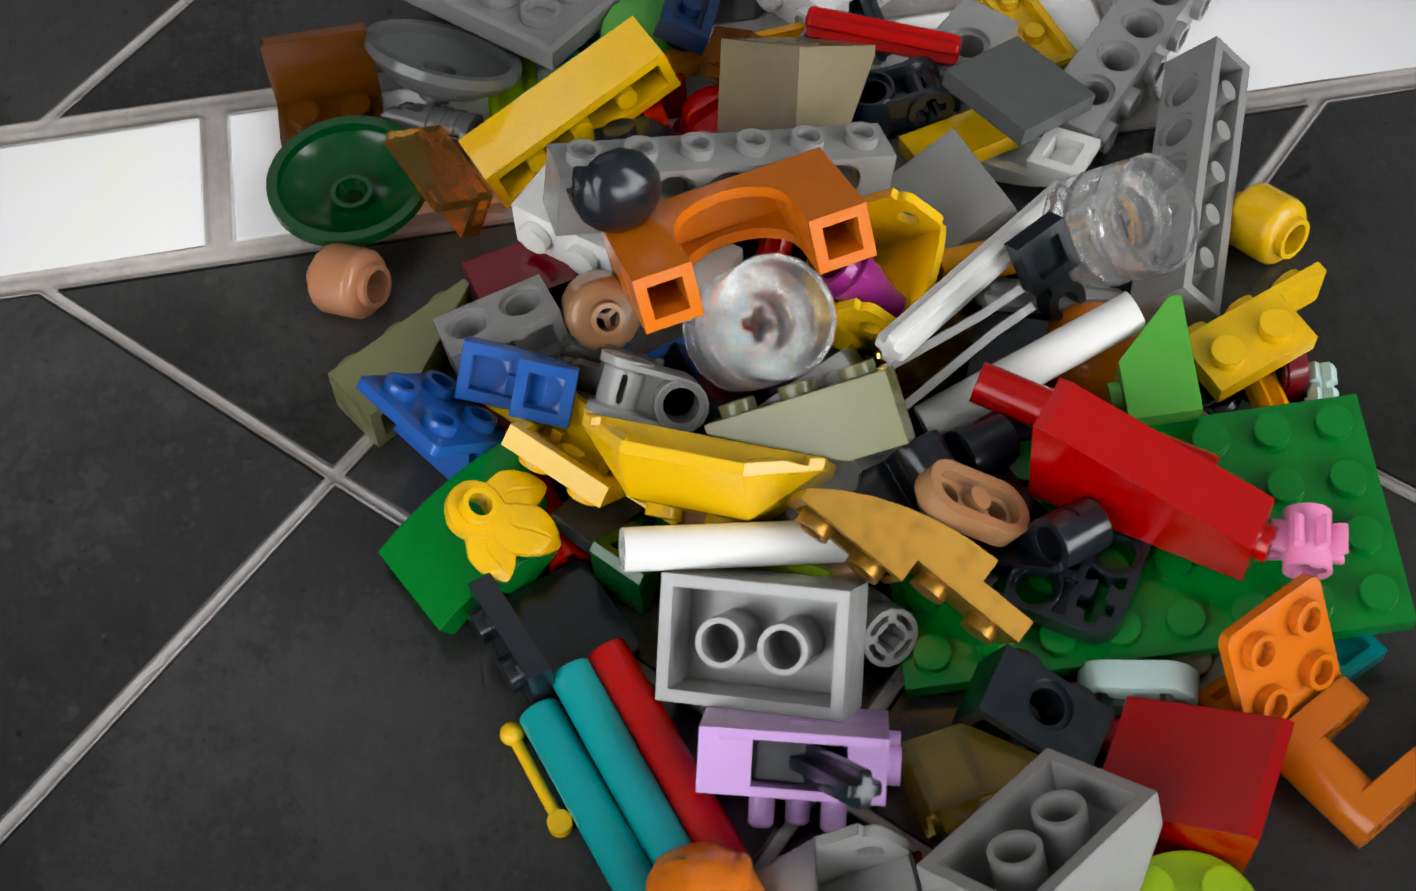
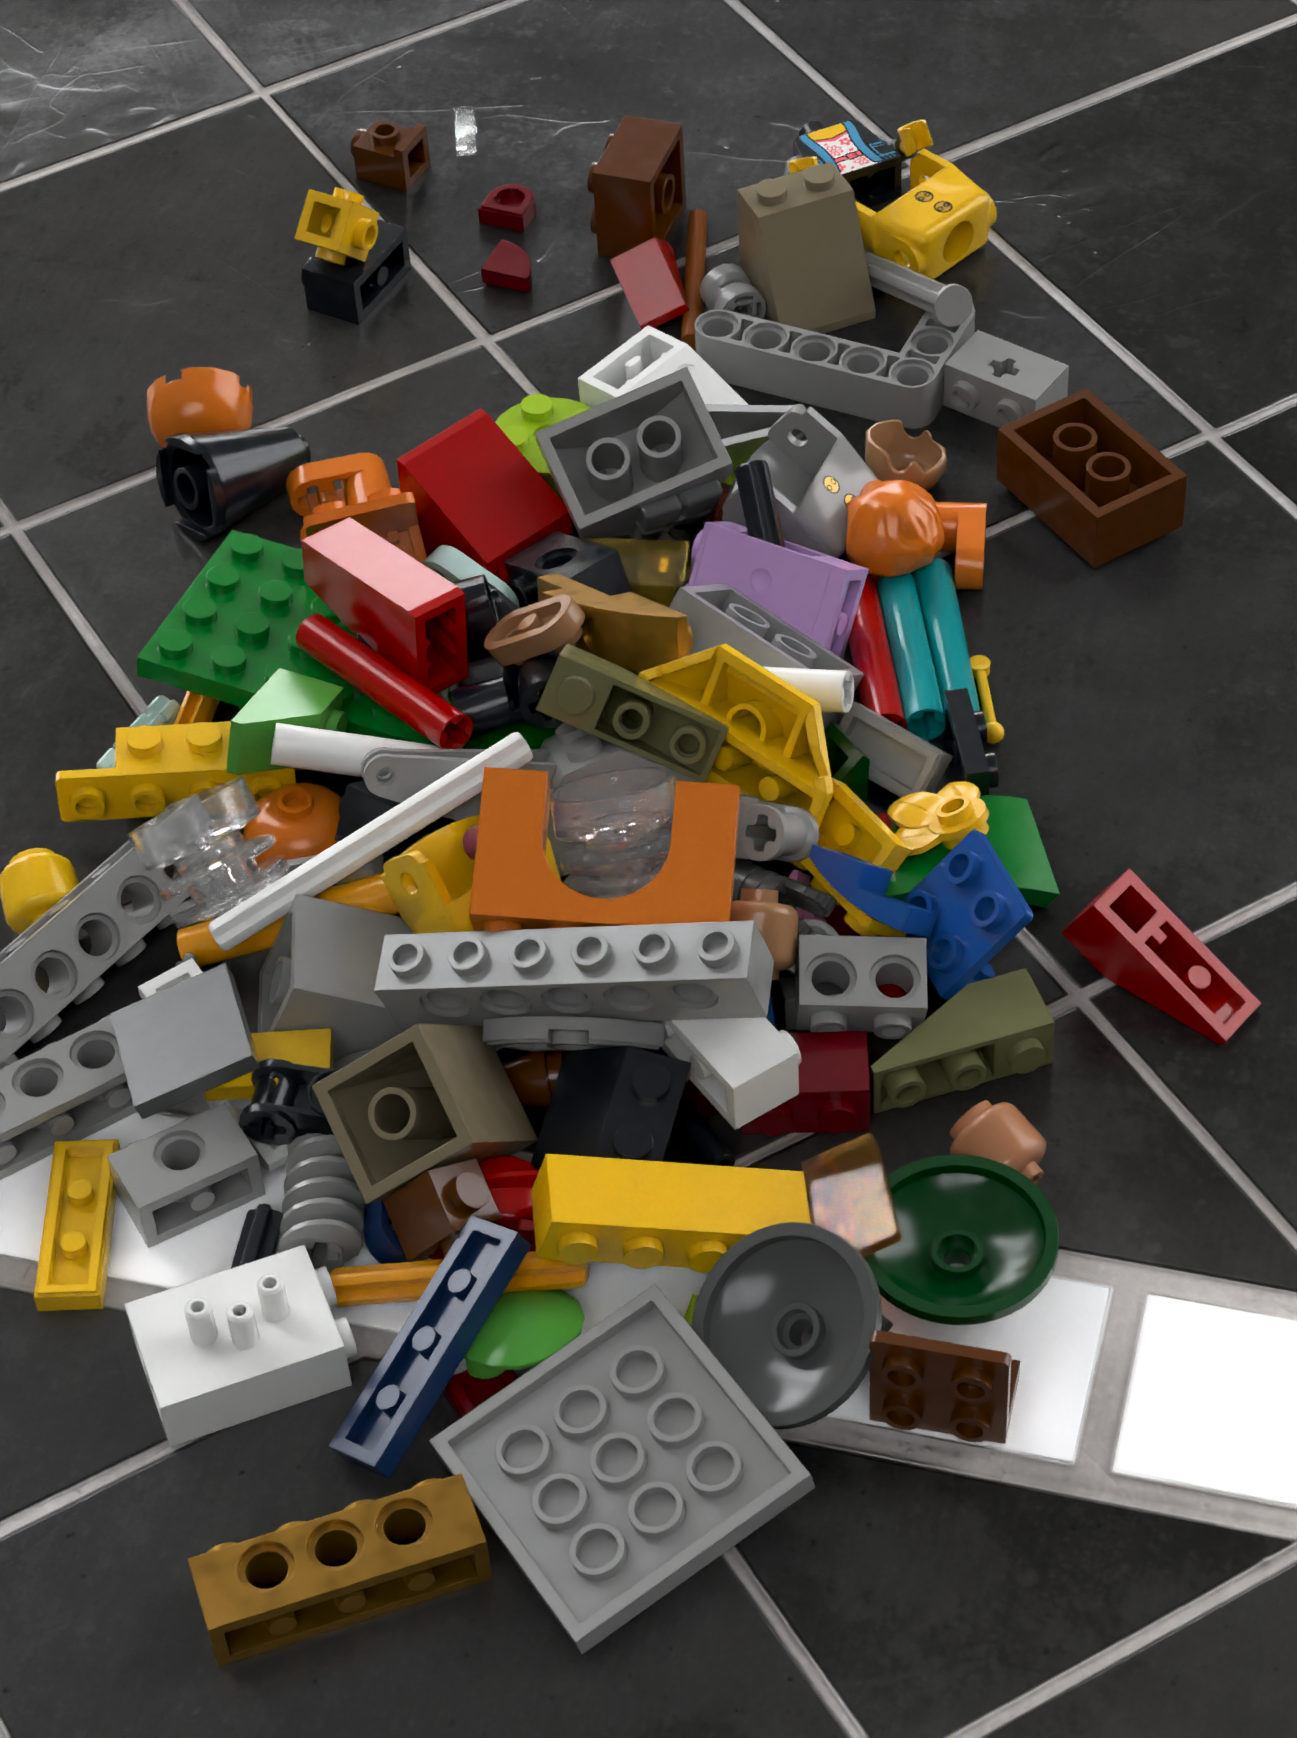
camera: 155 degrees left, 10 degrees down
black hair [566,147,661,233] -> none
red axle [804,6,961,66] -> none
black plate [1004,211,1086,322] -> none
bright pink gear [1267,503,1349,580] -> none
none -> light grey tile [839,701,953,797]
none -> red slope [1061,868,1261,1046]

